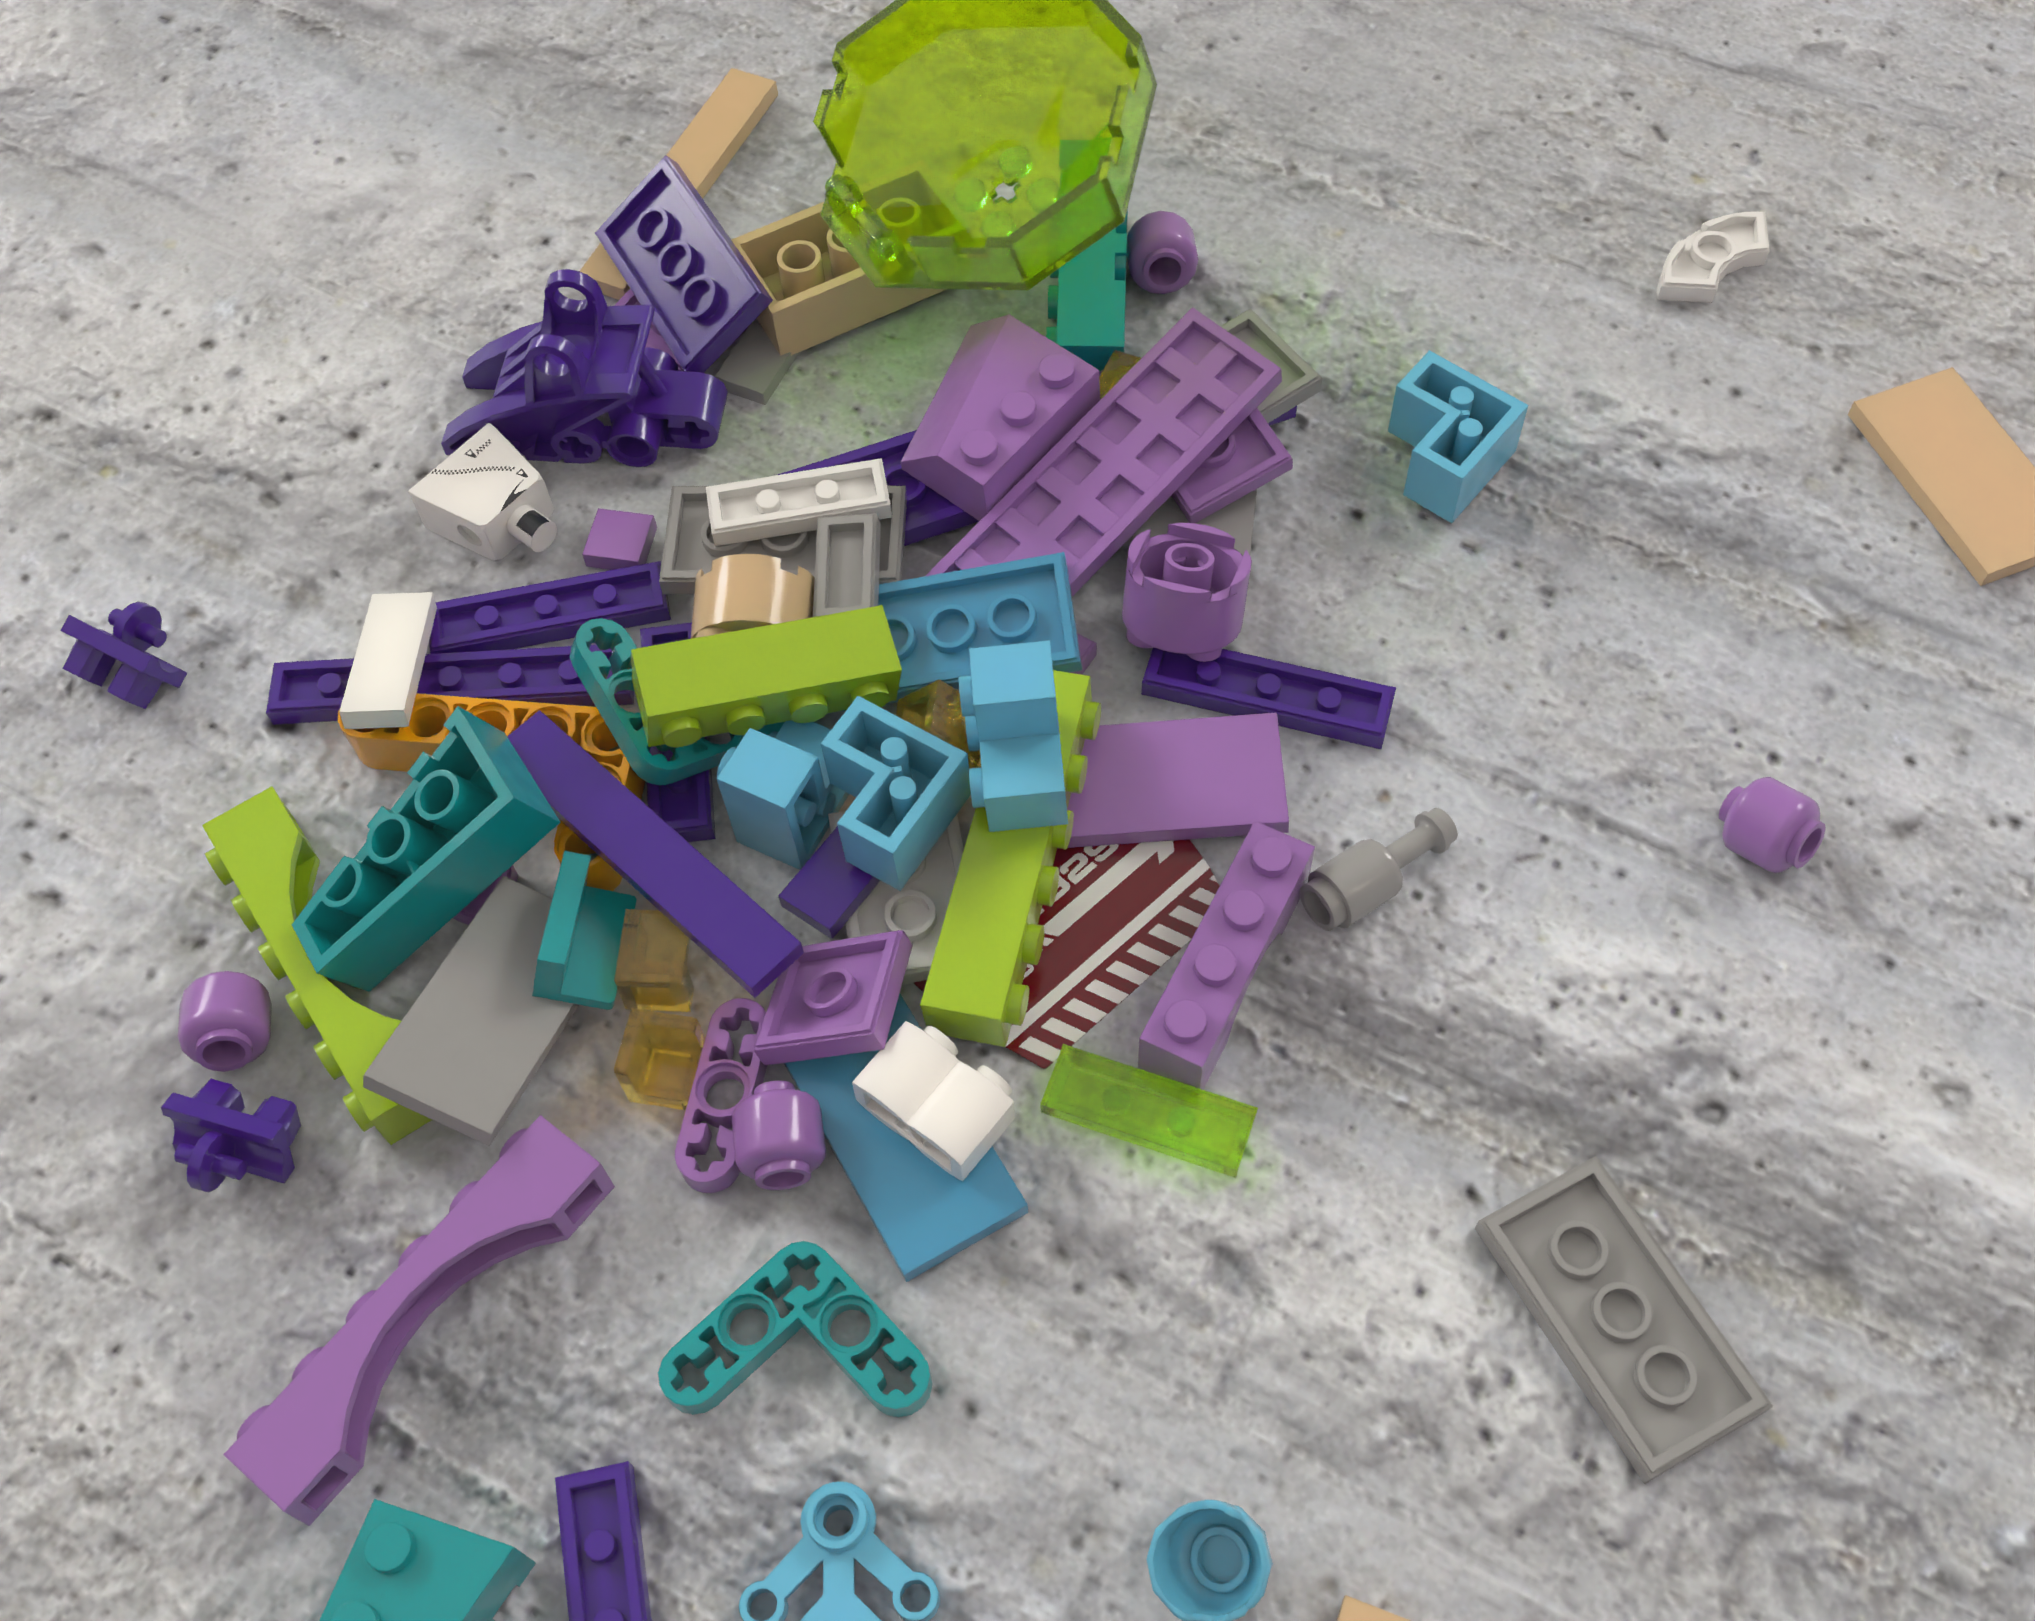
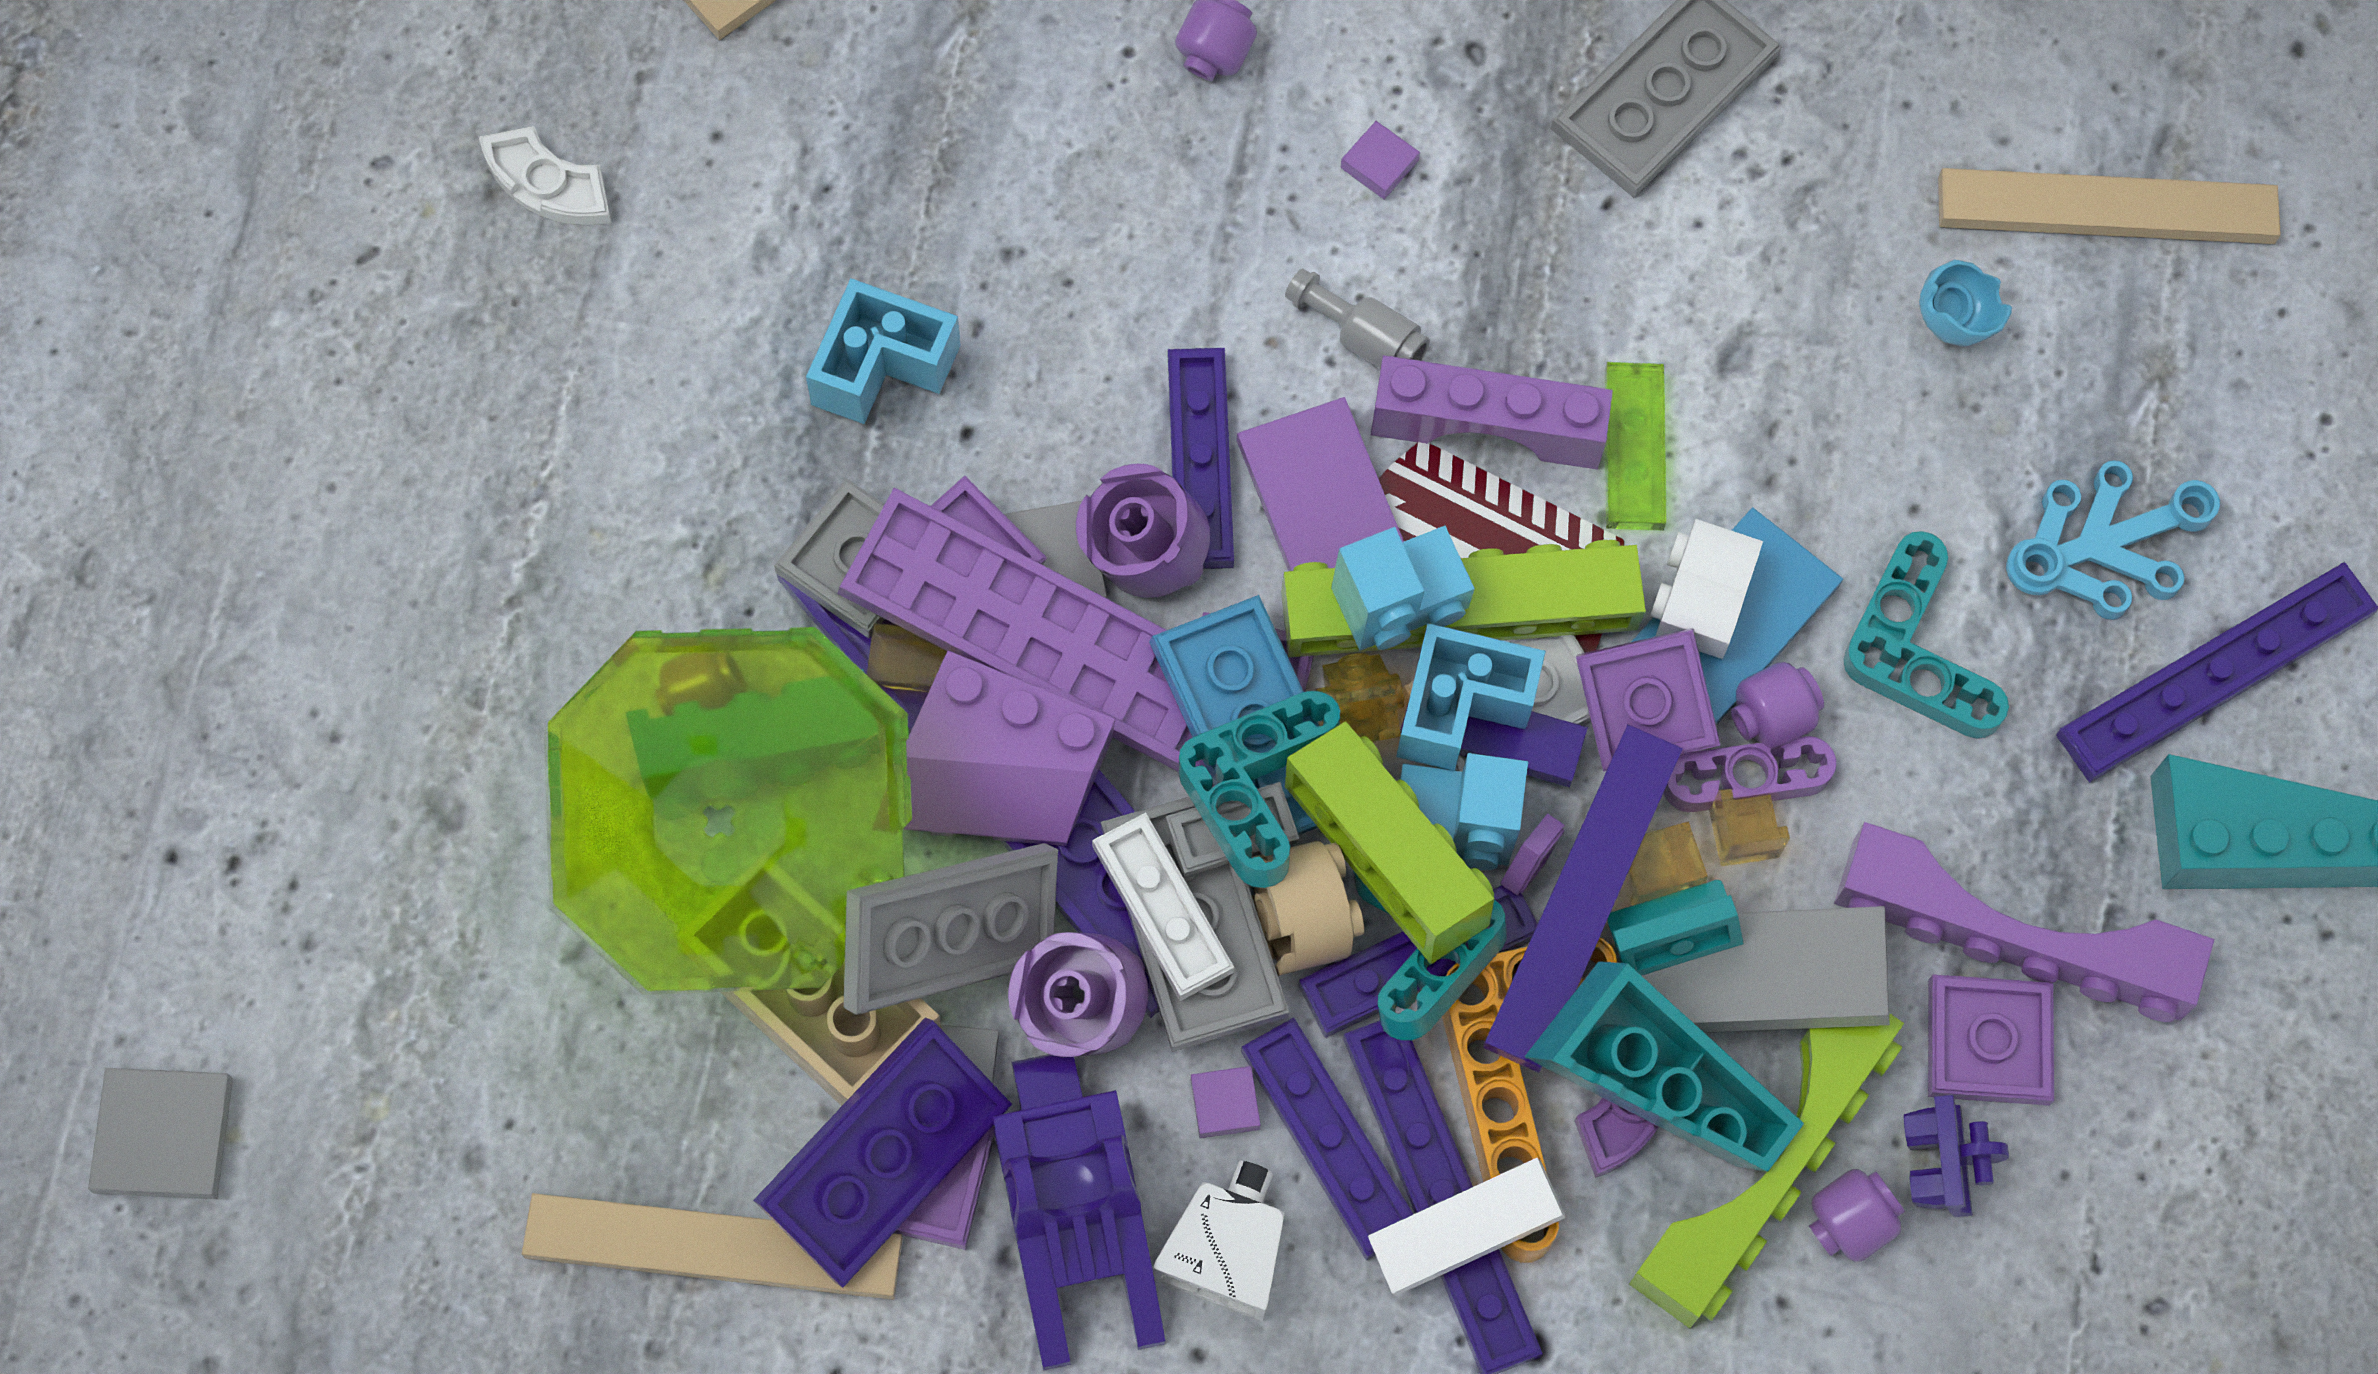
camera: 115 degrees left, 10 degrees up
none -> light grey tile [844,843,1058,1015]
none -> medium lavender brick [1008,932,1148,1057]
none -> teal beam [1178,691,1341,888]
none -> medium lavender tile [1340,121,1420,200]
none -> medium lavender tile [1500,813,1565,895]
none -> medium lavender tile [1928,974,2054,1106]

